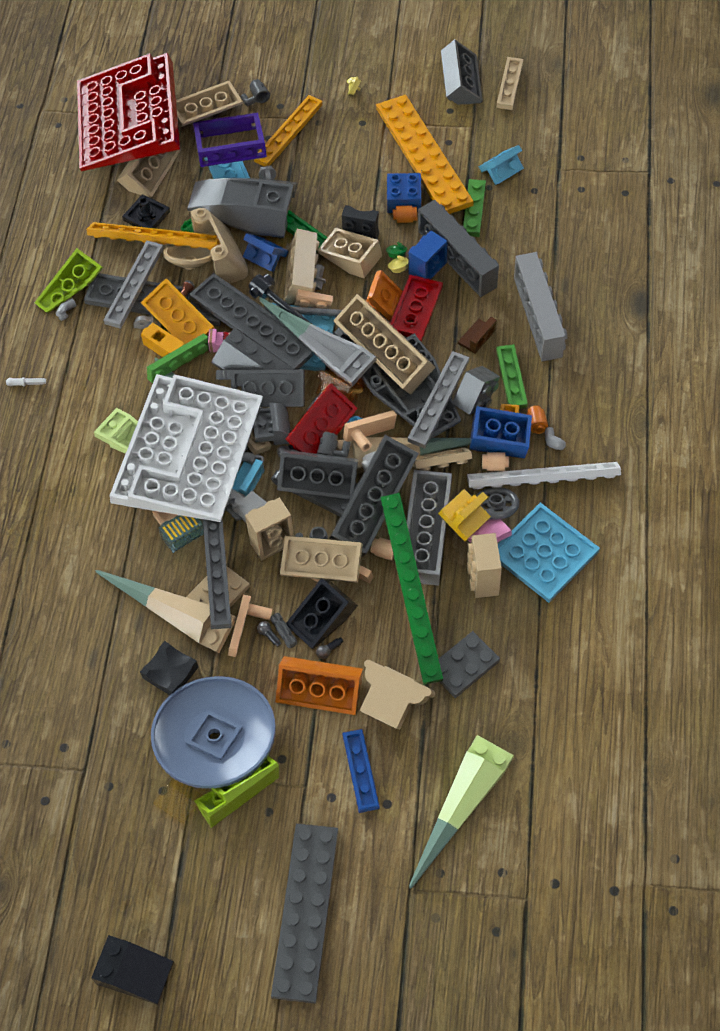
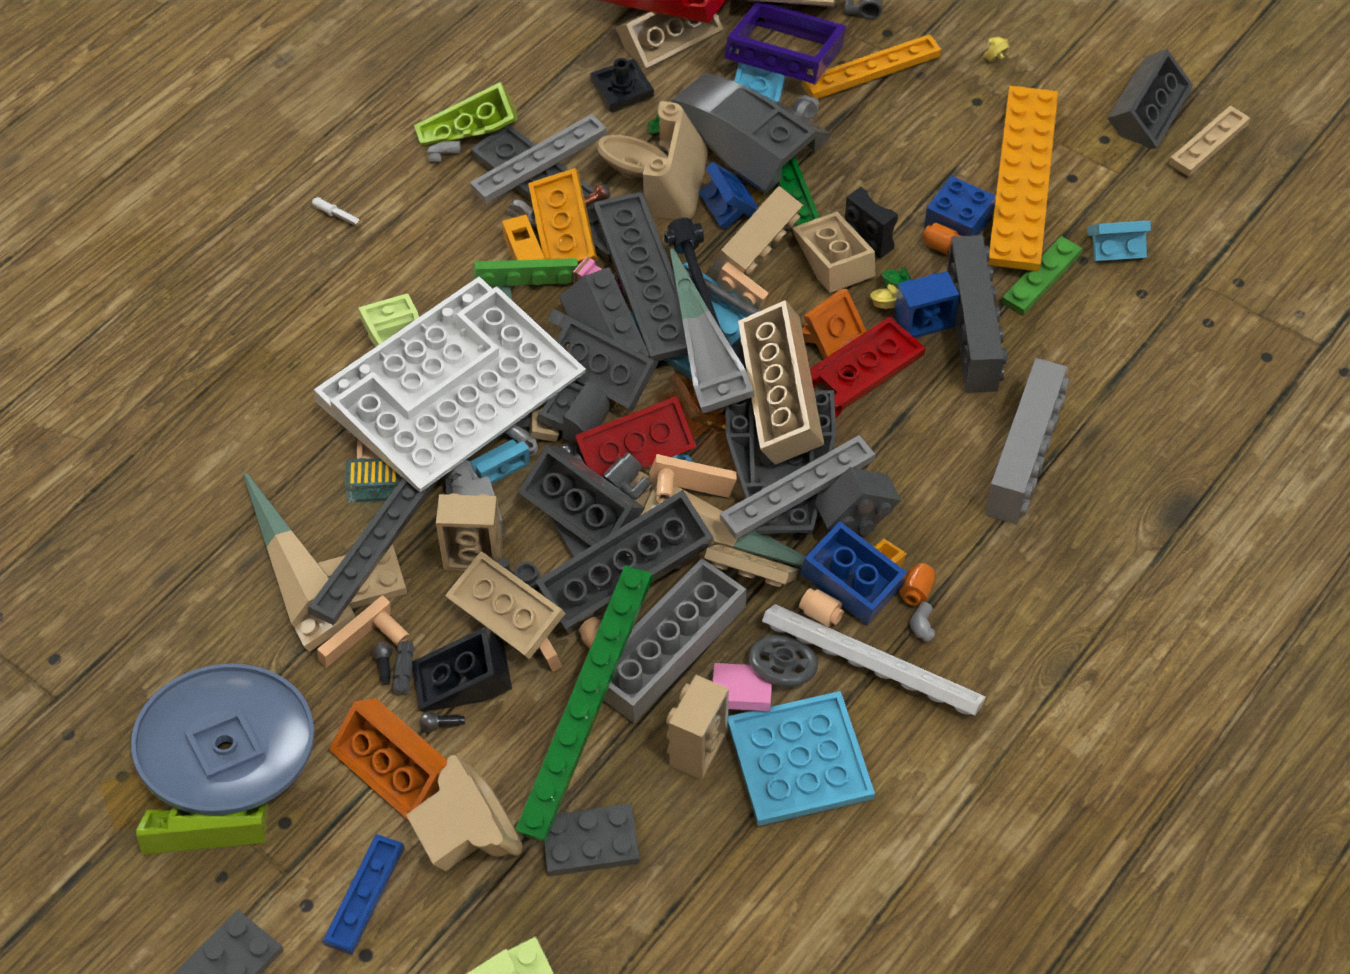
camera: 30 degrees right, 5 degrees down
light orange plate [87,222,221,250] -> none
black brick [140,641,198,695] -> none
light grey piece [313,264,326,290] -> none
yellow bracket [438,489,491,541] -> none
reddish brown panel [458,317,497,354] -> none
bright green plate [496,344,528,409] -> none

